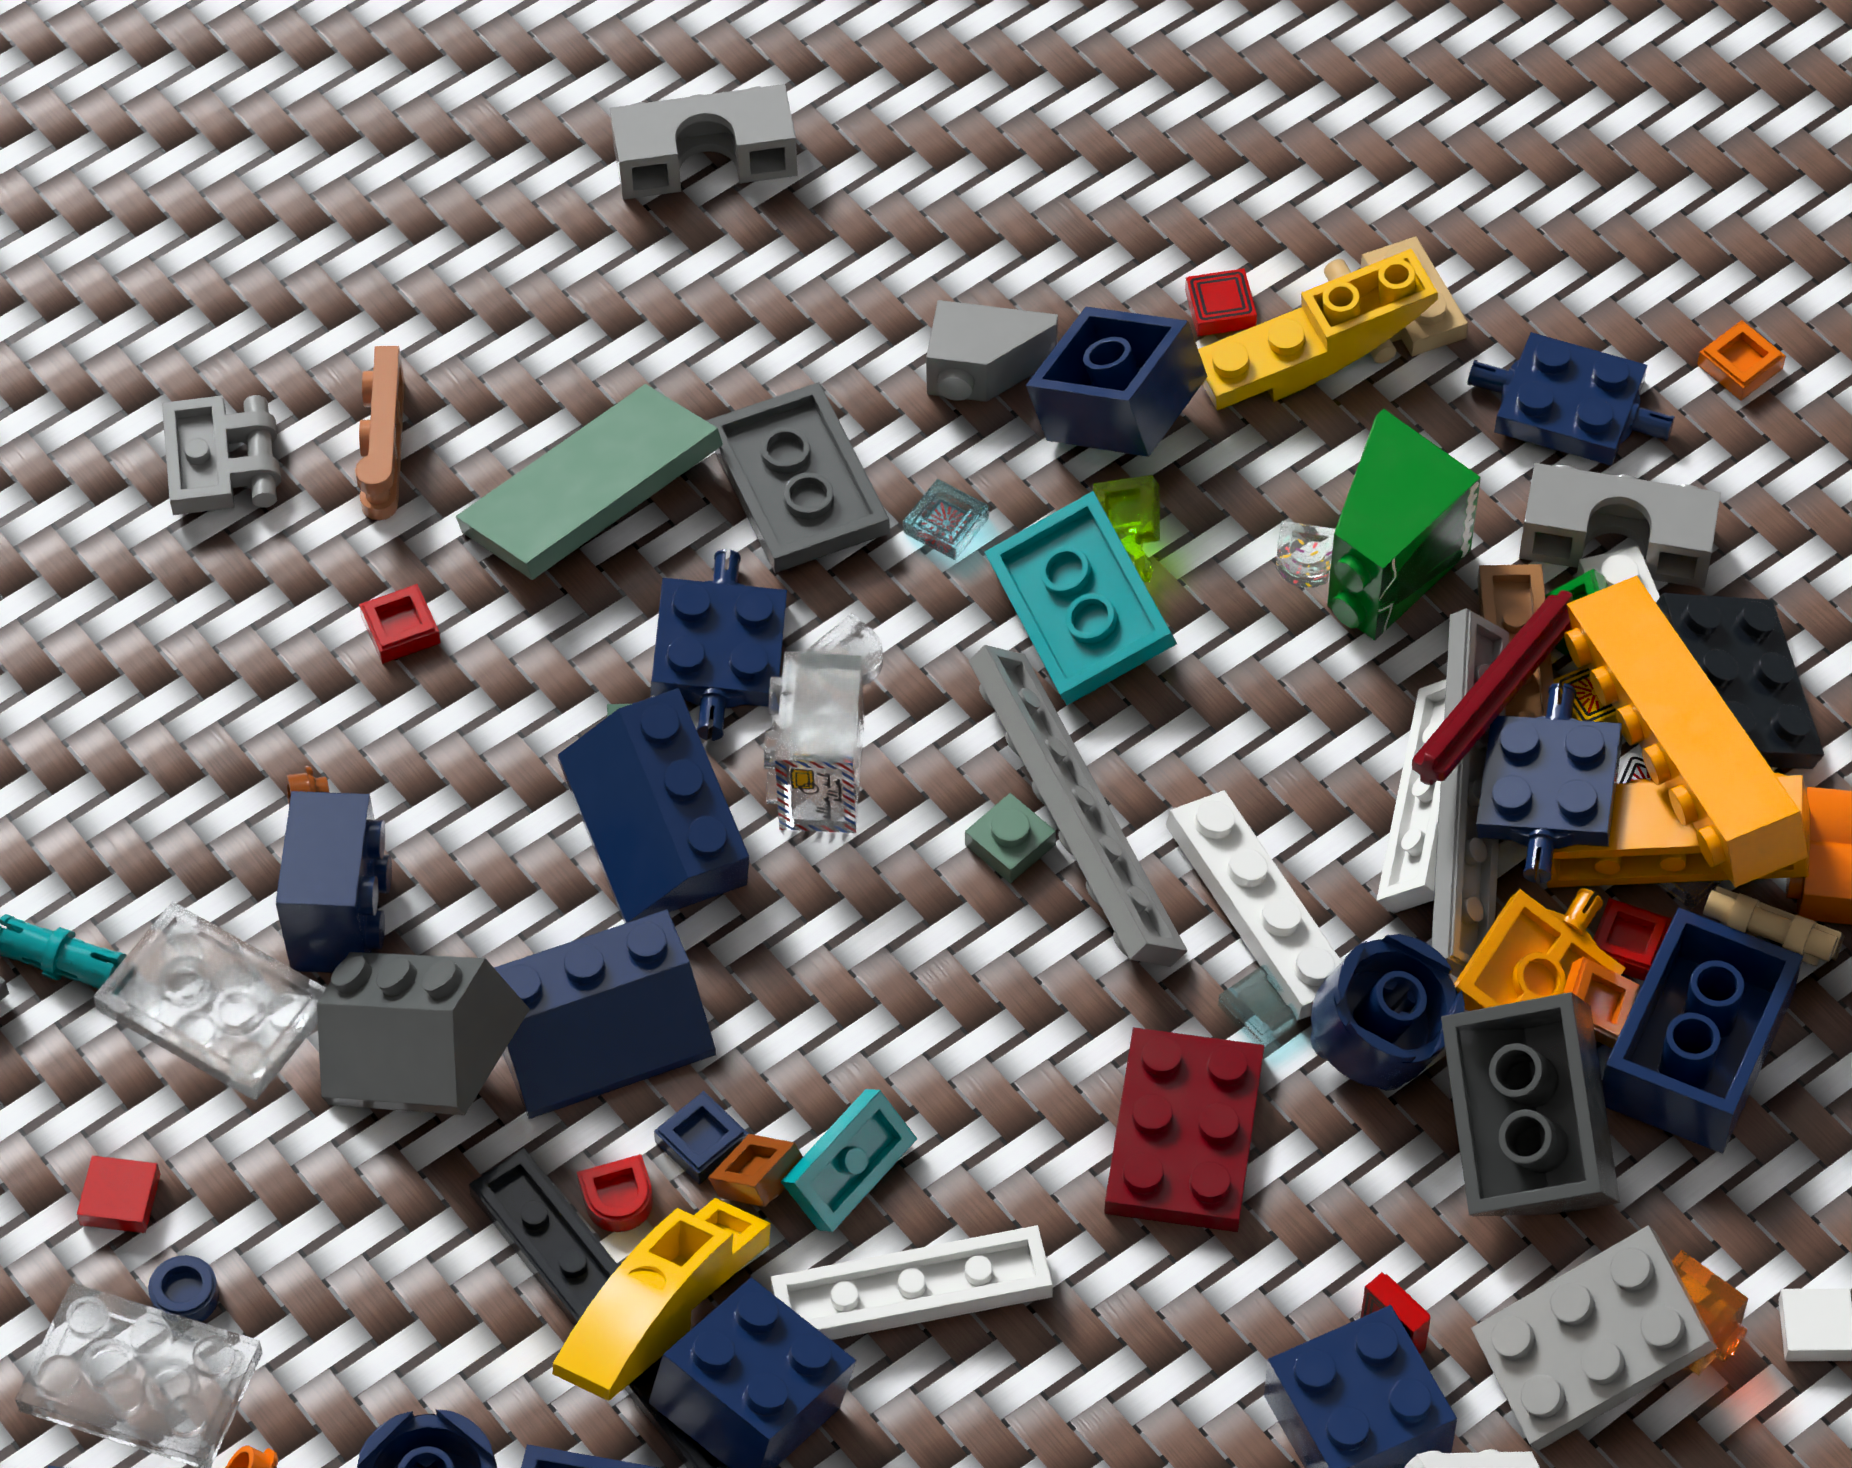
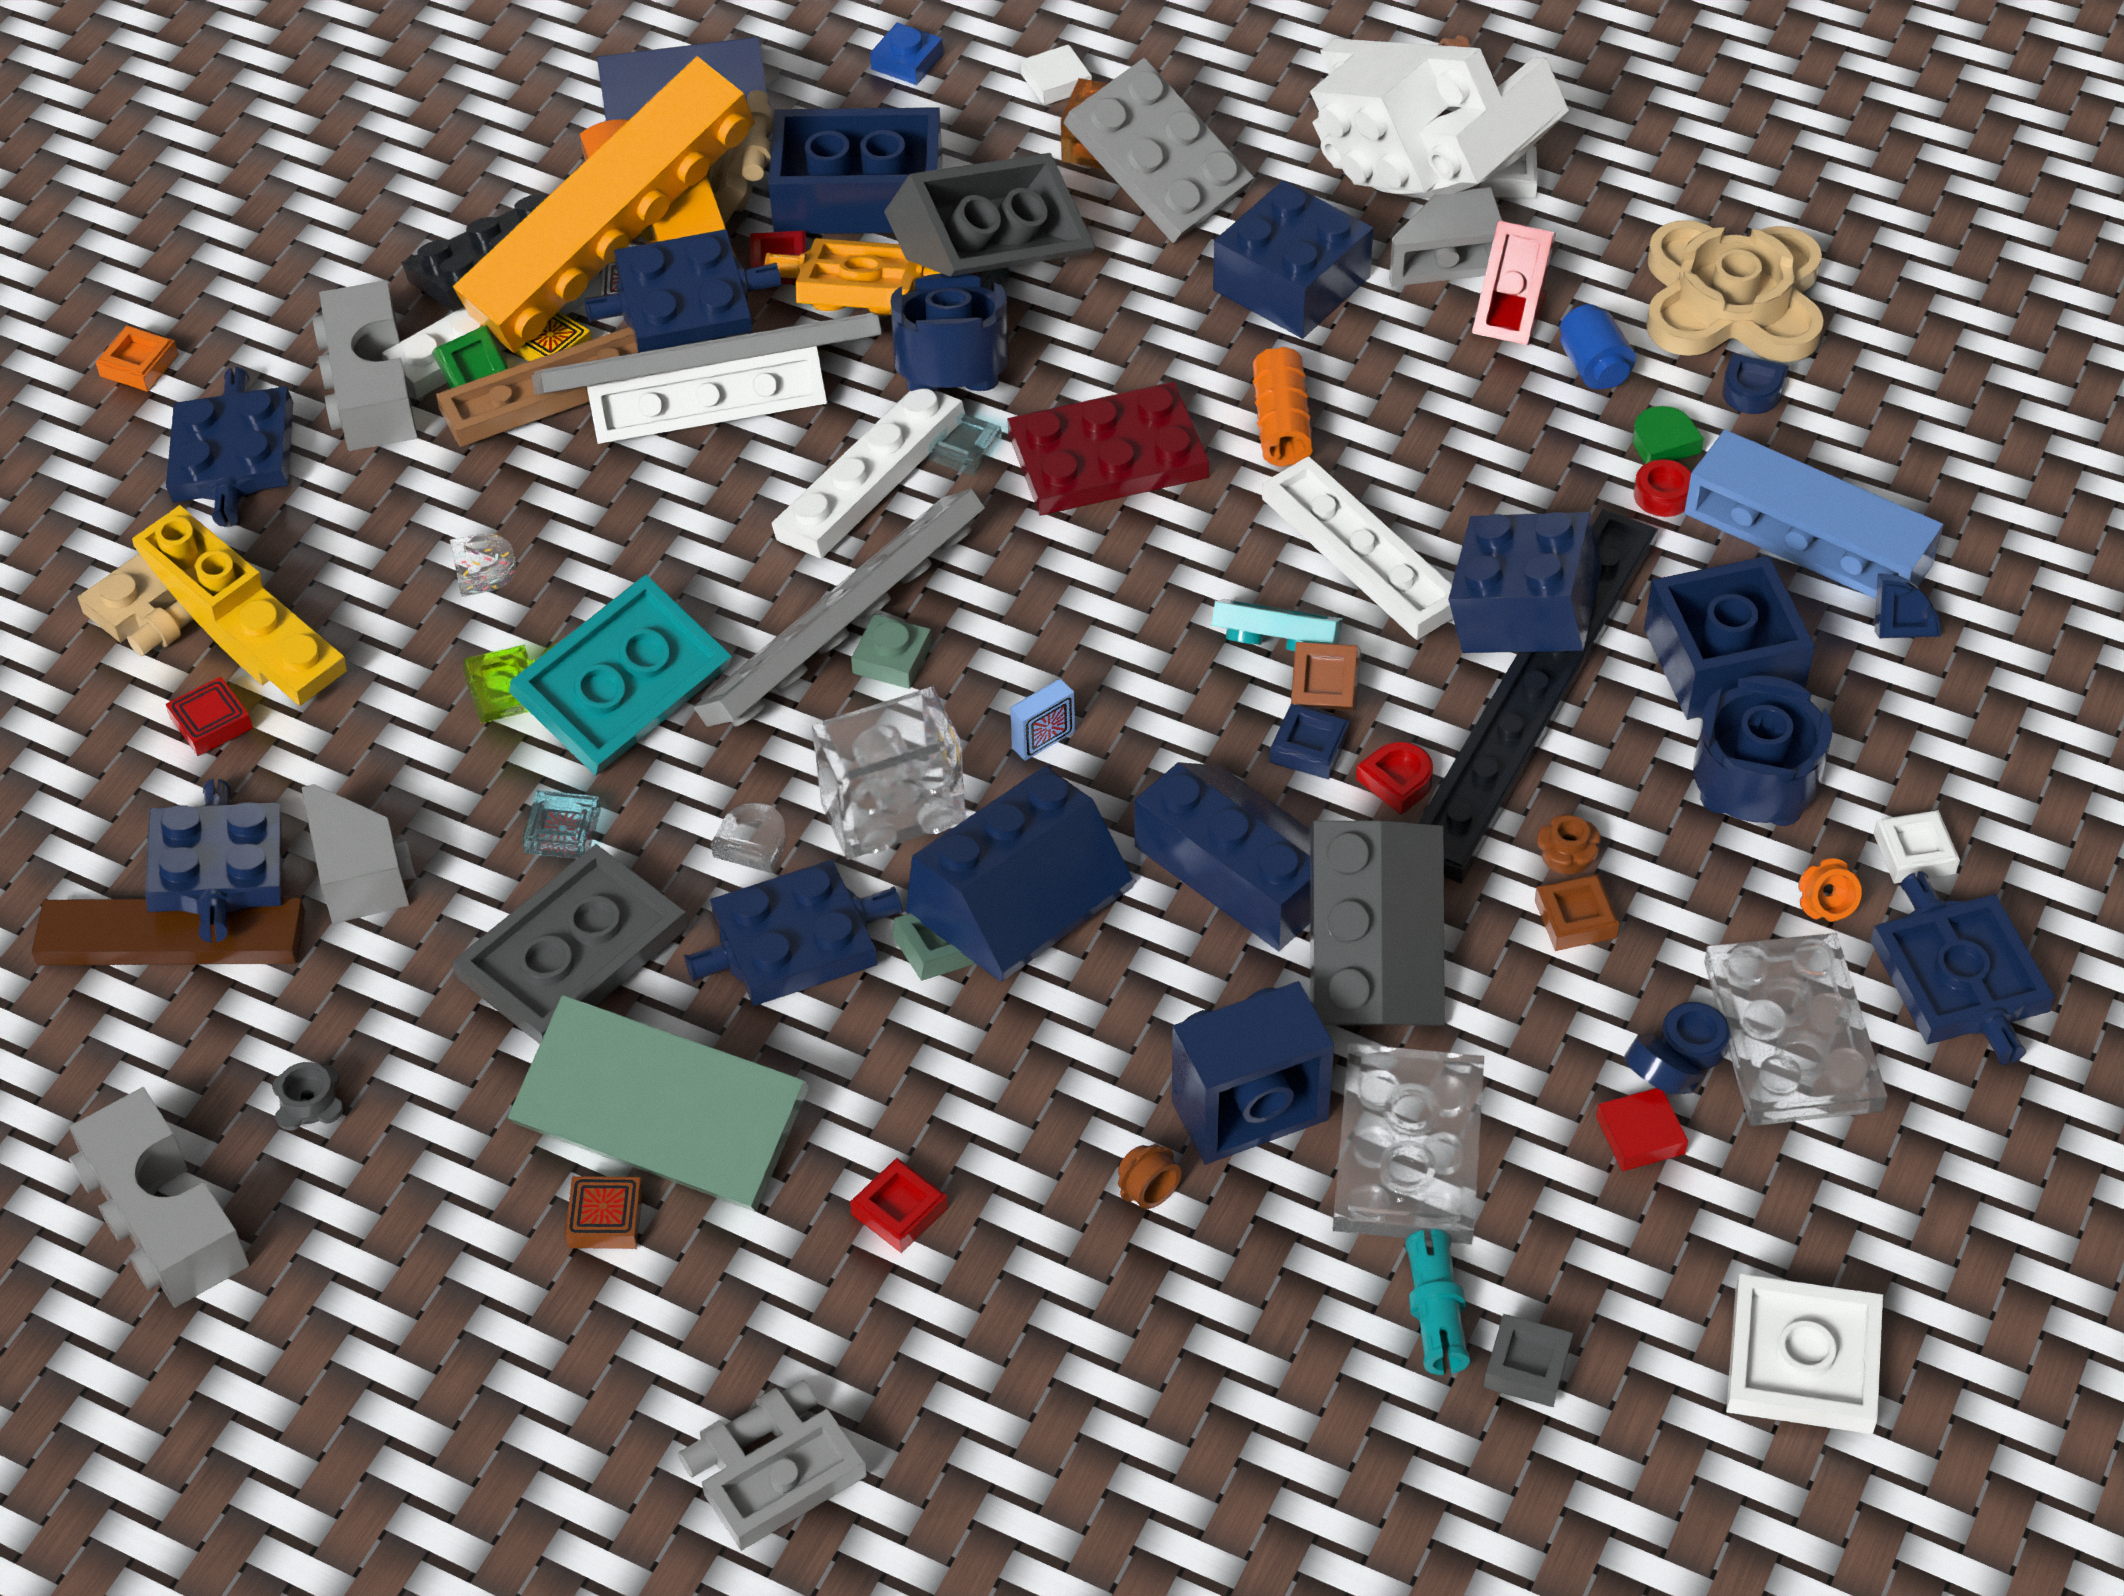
camera: 115 degrees left, 5 degrees down
nougat plate [355,346,405,521] -> none
yellow slope [552,1198,771,1401] -> none
dark blue brick [1026,307,1208,457] -> none
green slope [1327,409,1481,641] -> none
red tile [1360,1272,1431,1354] -> none
dark red axle [1412,590,1573,785] -> none
orange tile [1563,957,1639,1048] -> none
none -> reddish brown tile [32,898,305,966]
none -> dark blue plate [145,779,282,943]
none -> dark grey plate [272,1062,343,1130]
none -> dark orange tile [565,1176,643,1249]
none -> light blue tile [1010,679,1075,761]
none -> orange axle [1252,347,1313,467]
none -> dark orange tile [1534,874,1620,951]
none -> dark orange plate [1537,814,1601,875]
none -> dark blue tile [1624,1034,1705,1094]

